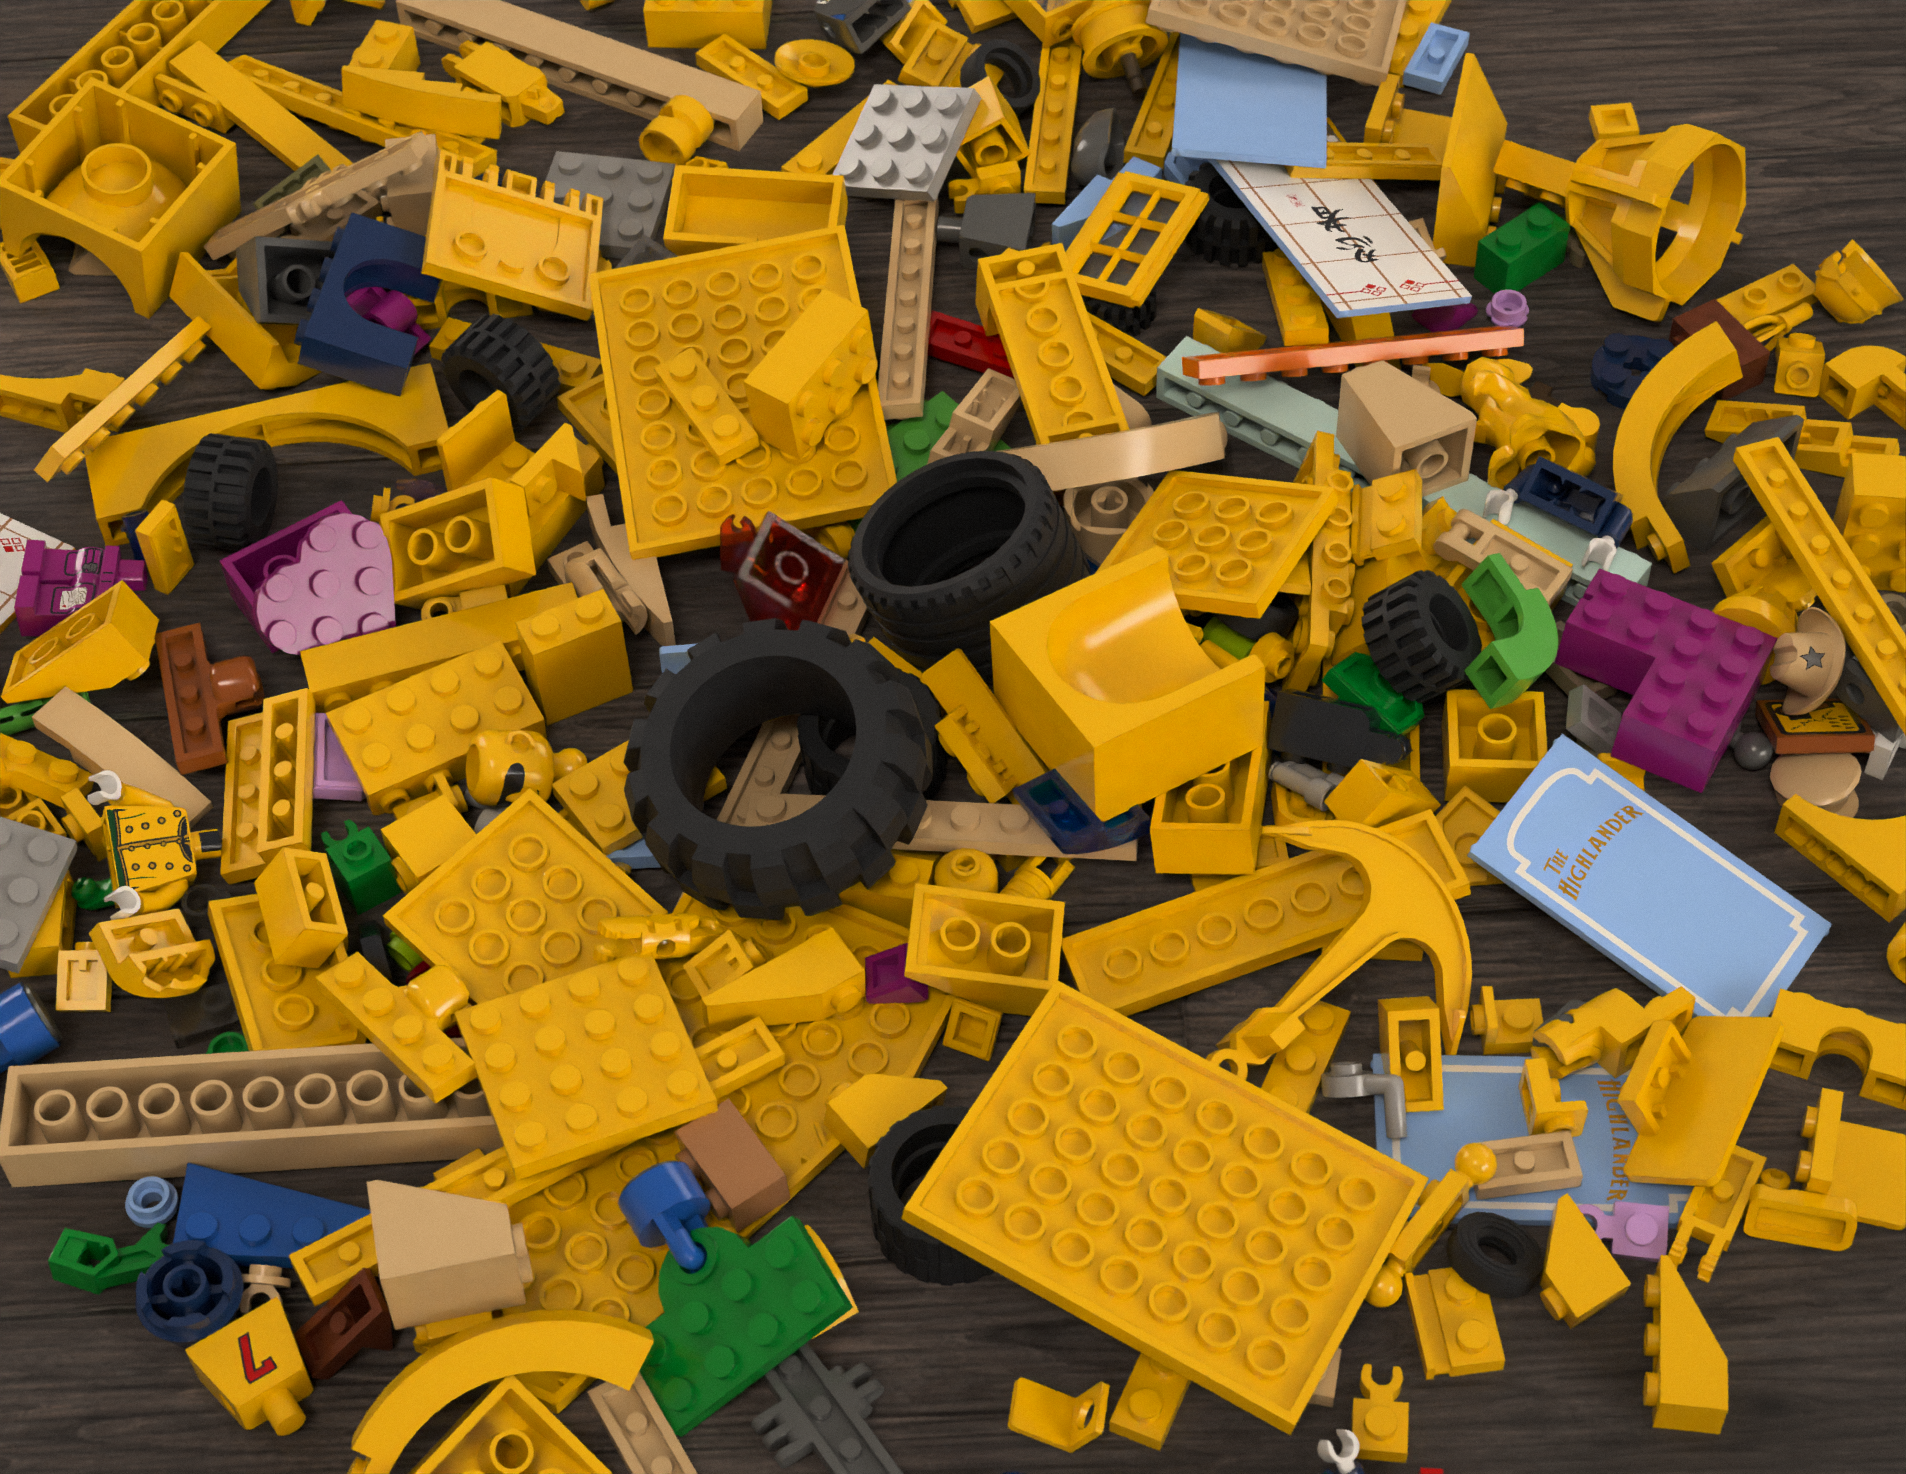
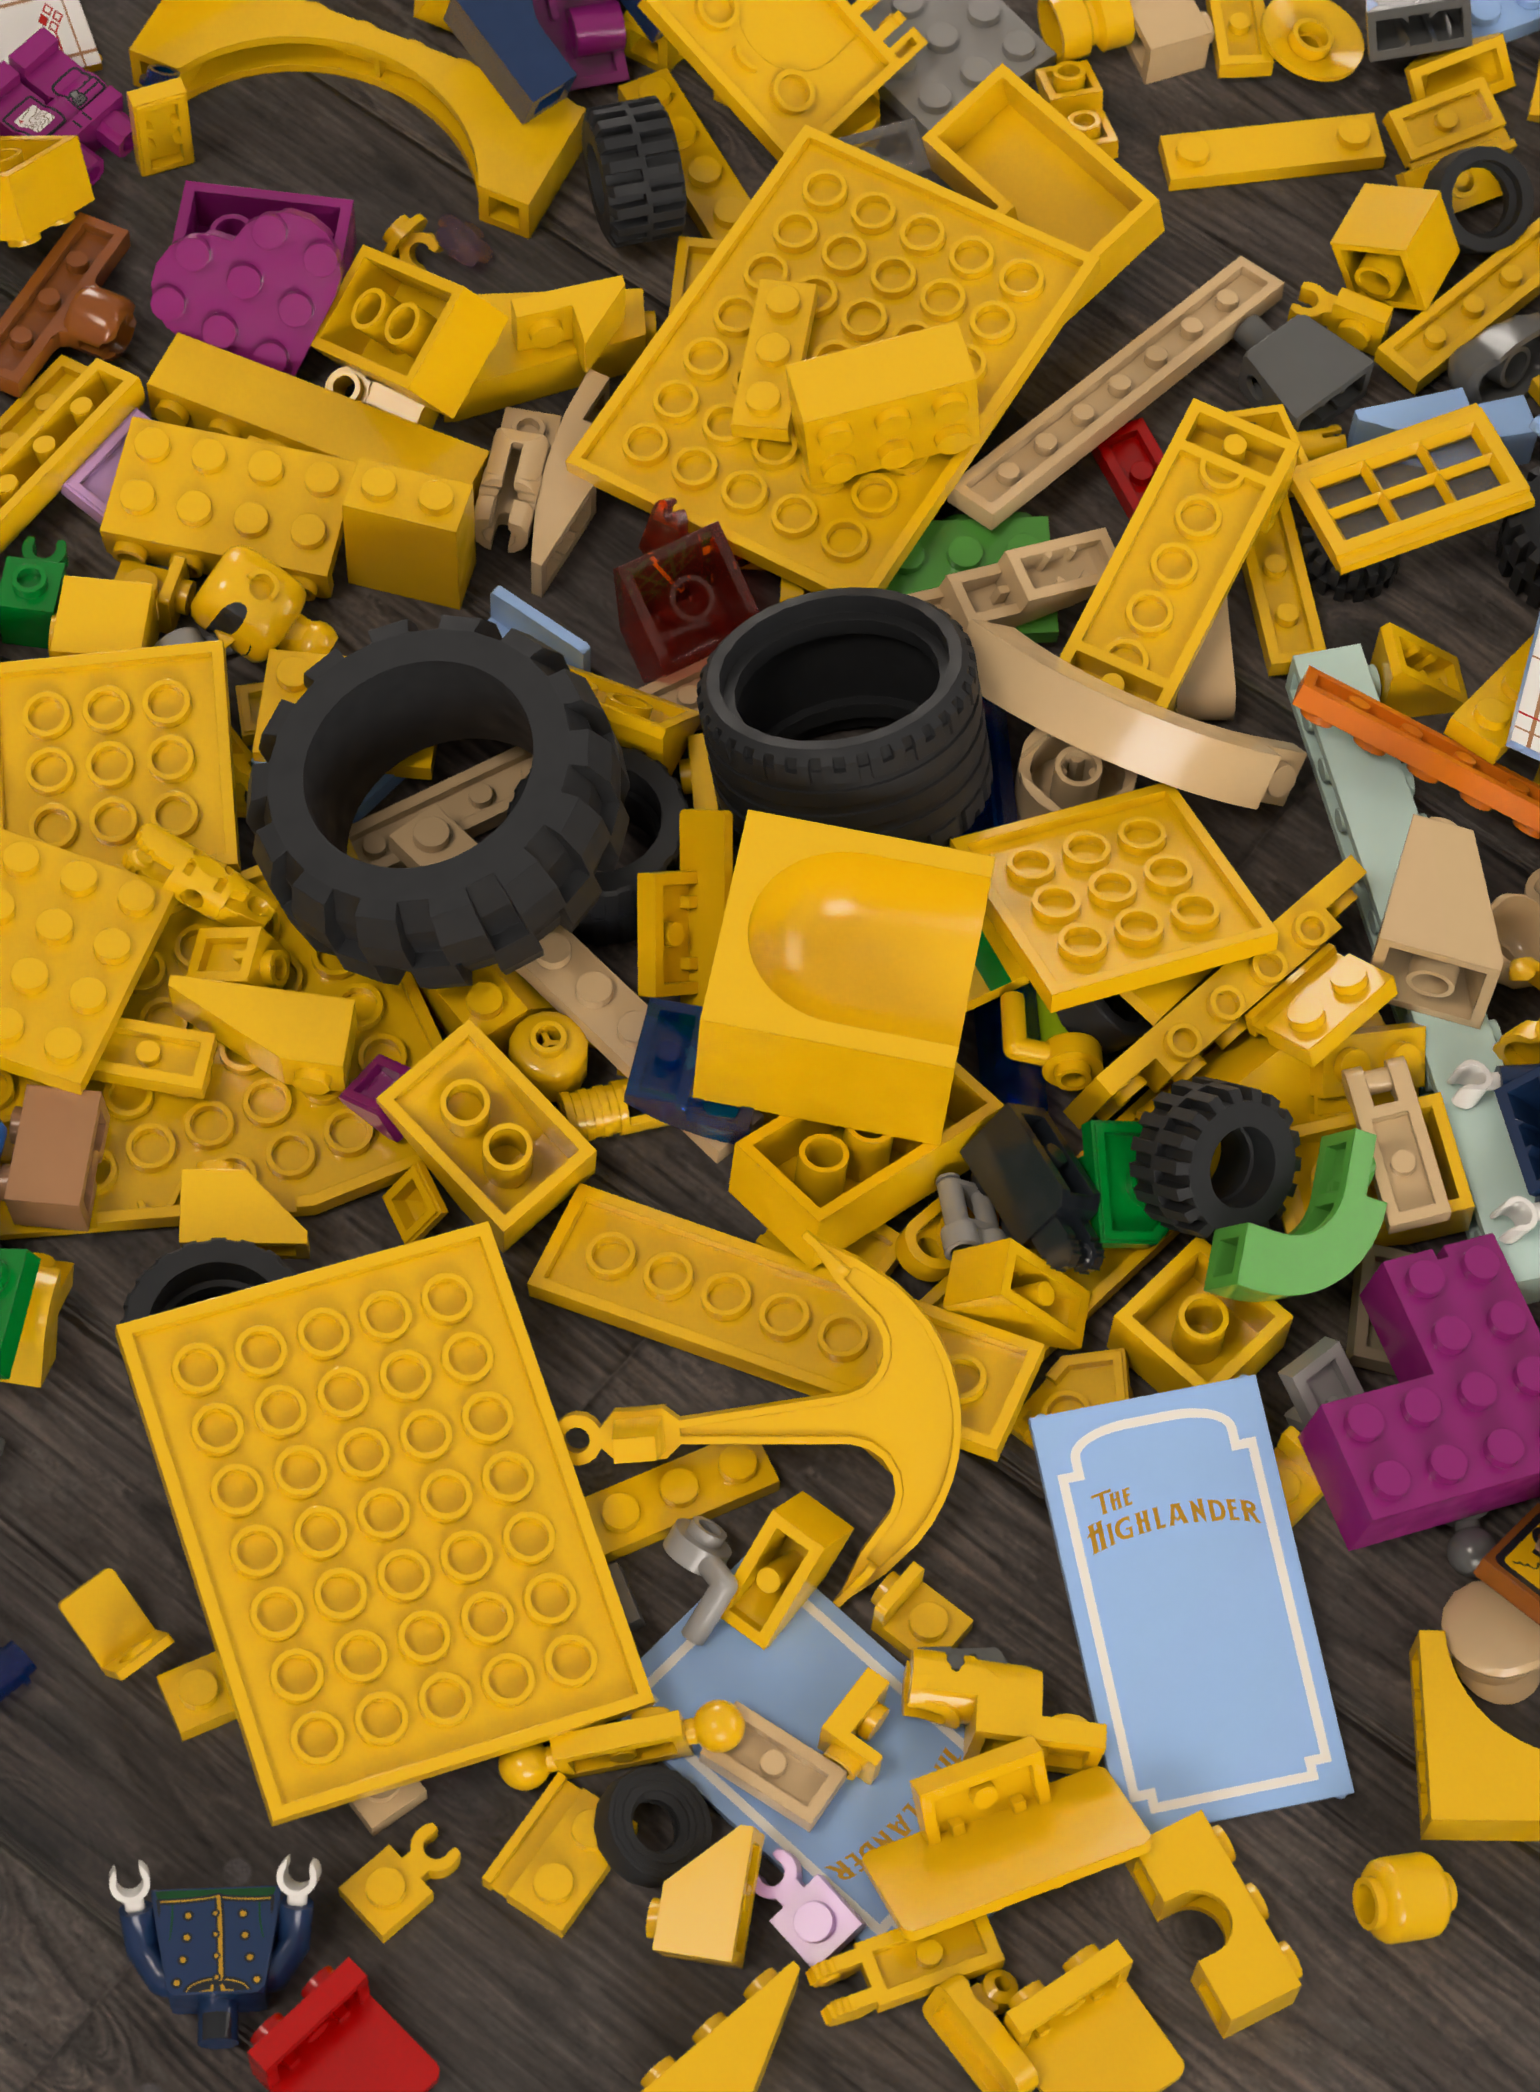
camera: 35 degrees right, 10 degrees up
black tyre [183,433,278,551] -> none
yellow bracket [437,390,535,492] -> none
light grey plate [833,84,981,202] -> none

